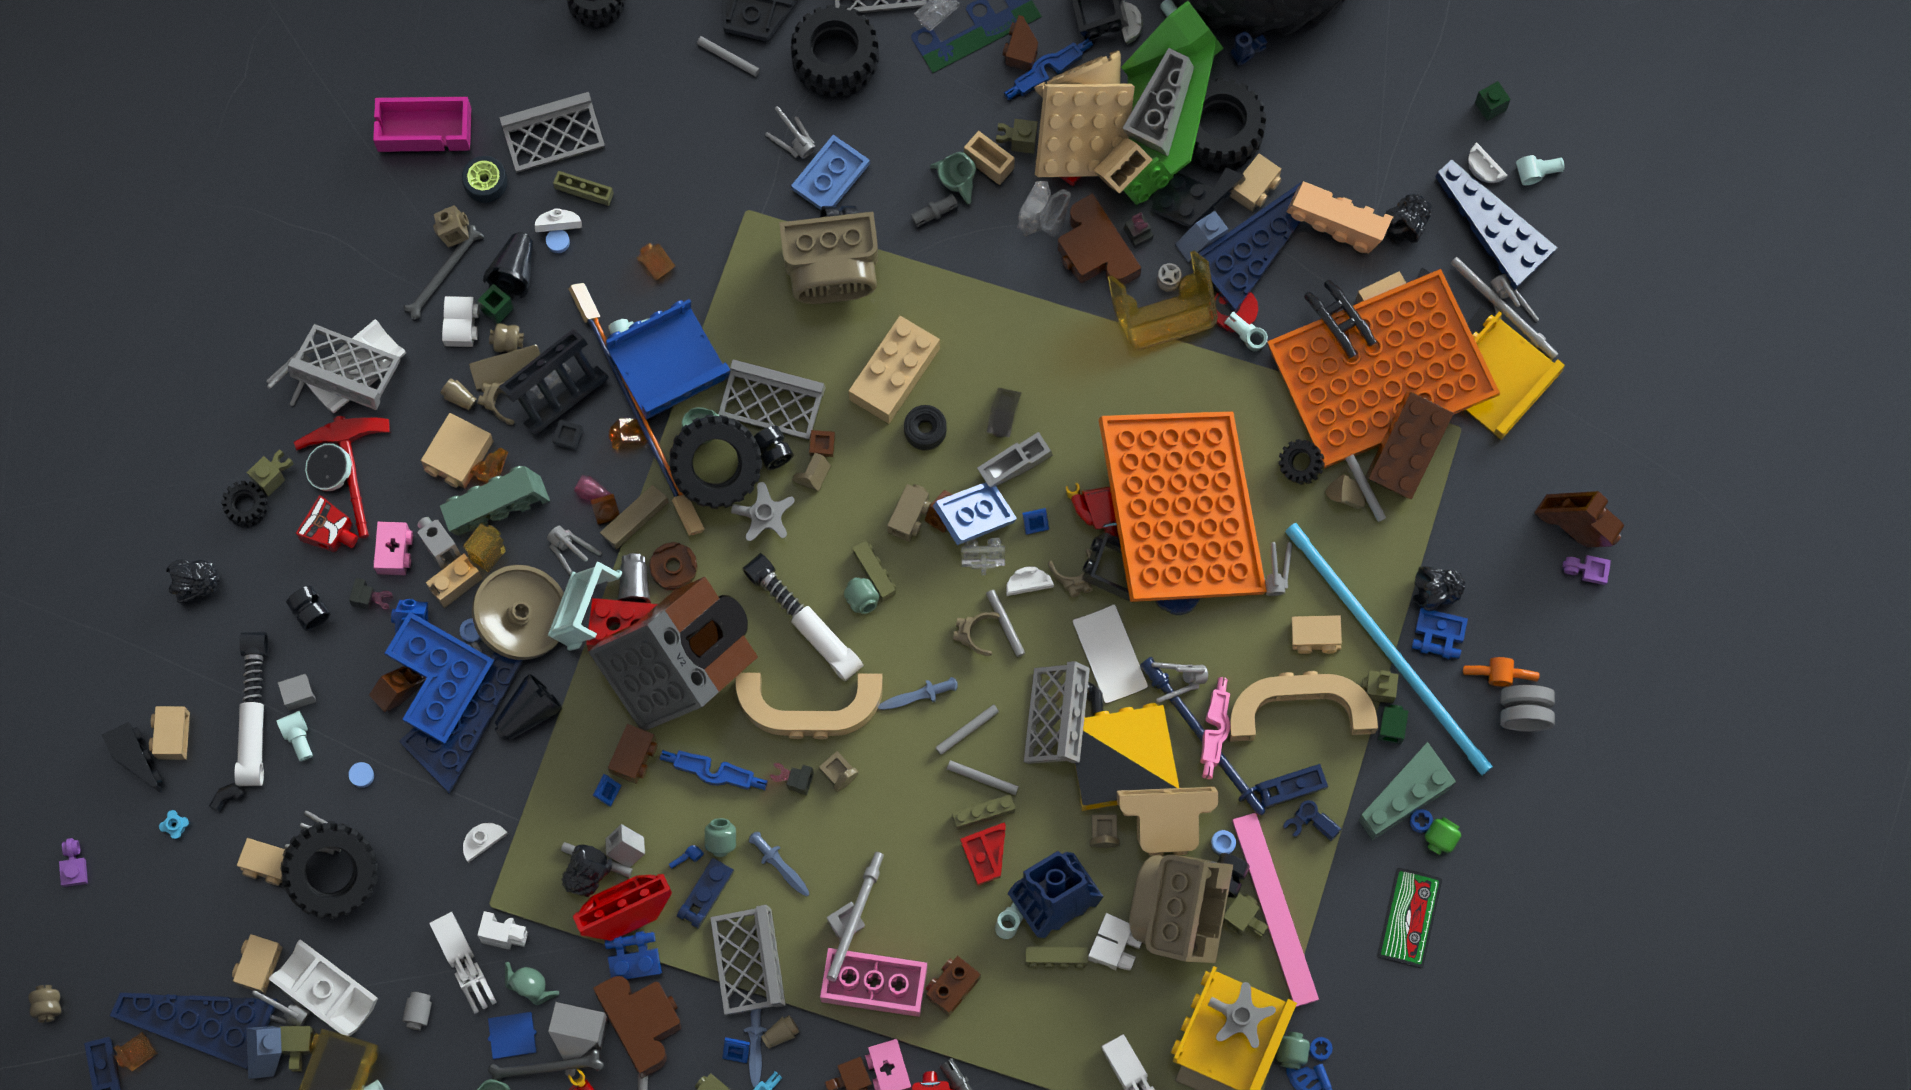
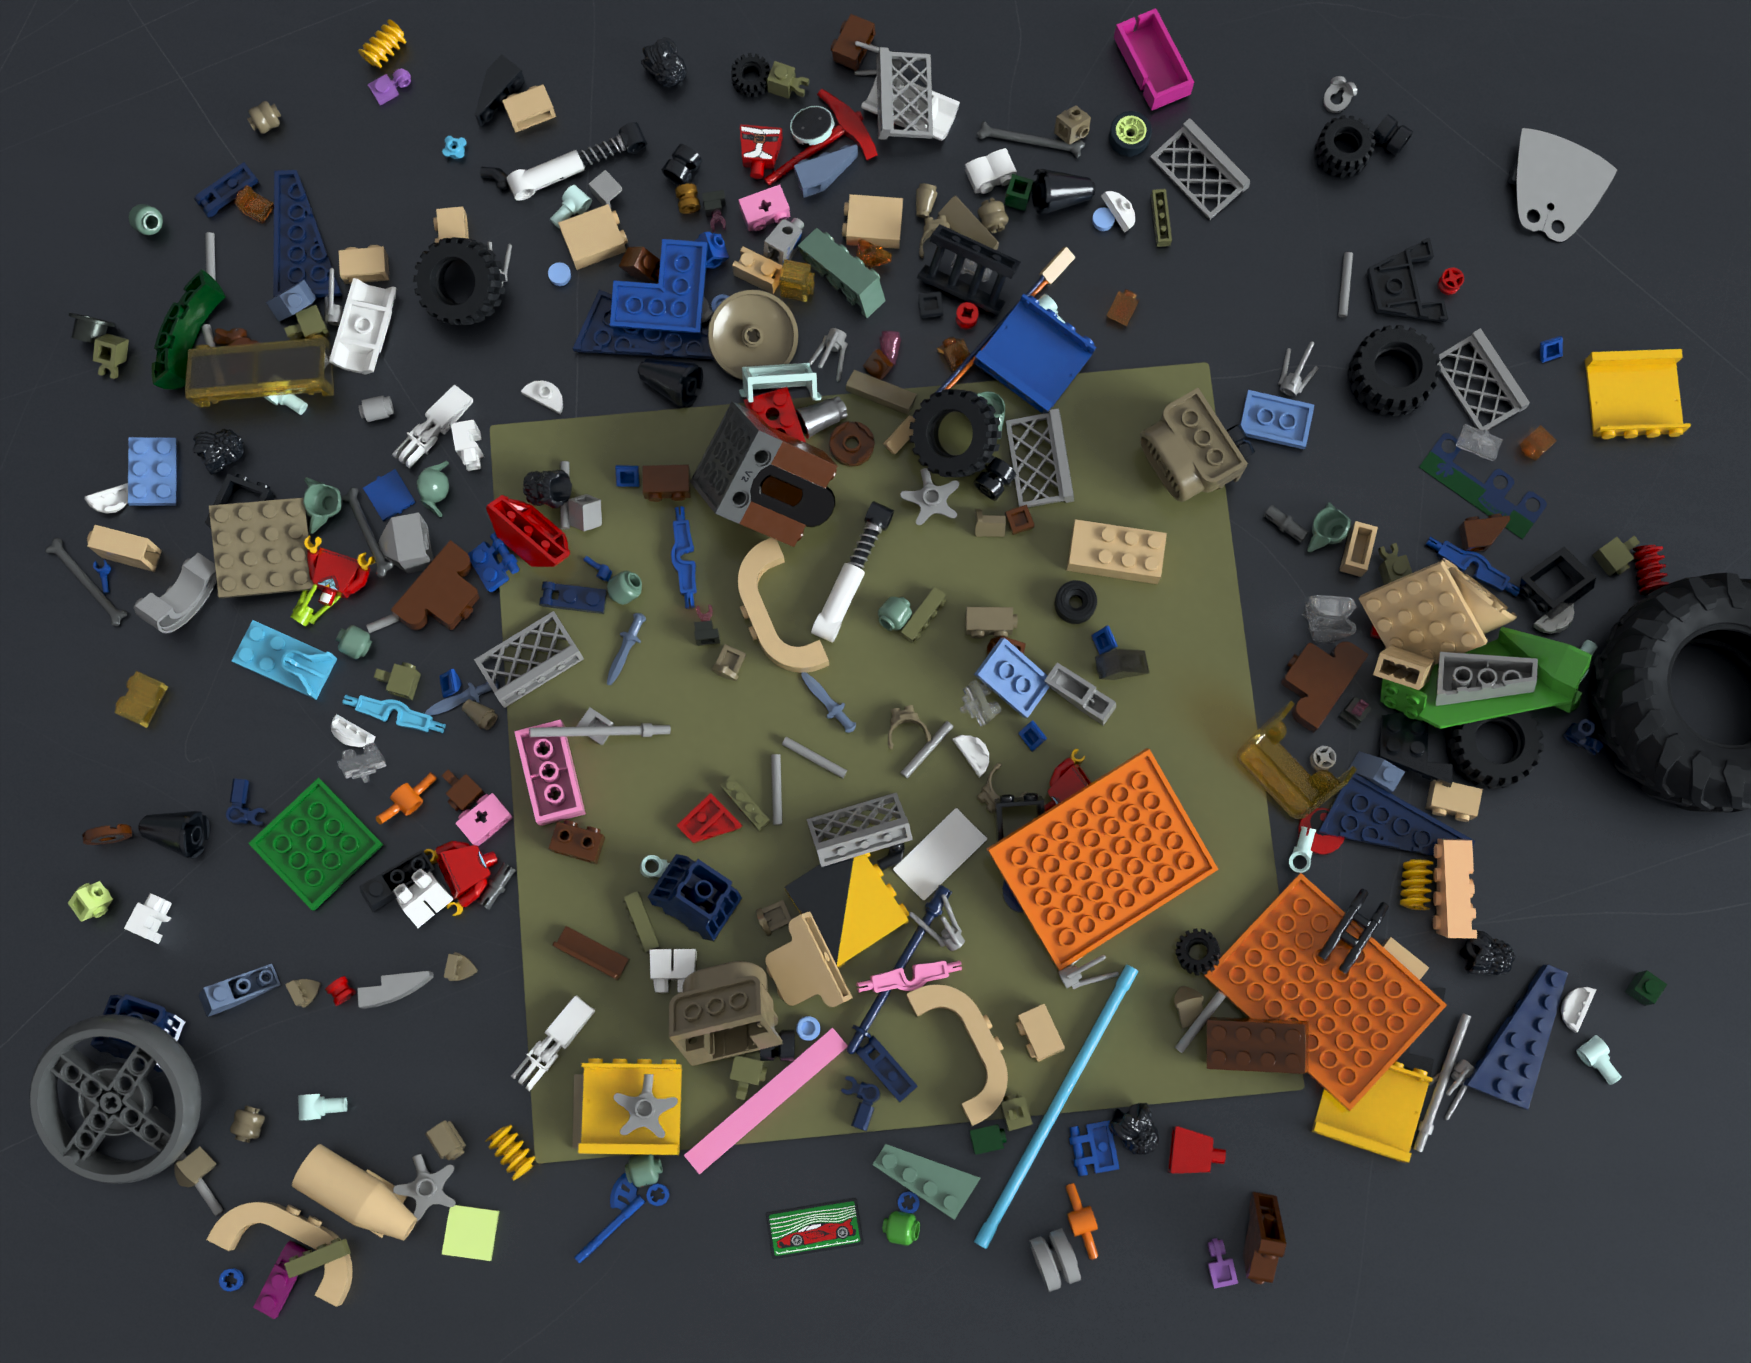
camera: 65 degrees right, 5 degrees up
none -> yellow piece [358,19,406,69]
none -> reddish brown panel [552,926,630,981]
none -> tan brick [558,204,628,270]
none -> pearl gold wheel [675,184,701,214]
none -> sand blue slope [794,144,858,198]
none -> reddish brown brick [831,14,876,71]
none -> red wheel [956,302,979,330]
none -> blue slope [1091,625,1118,656]
none -> red torso [1168,1126,1226,1174]
none -> yellow piece [1400,859,1433,910]

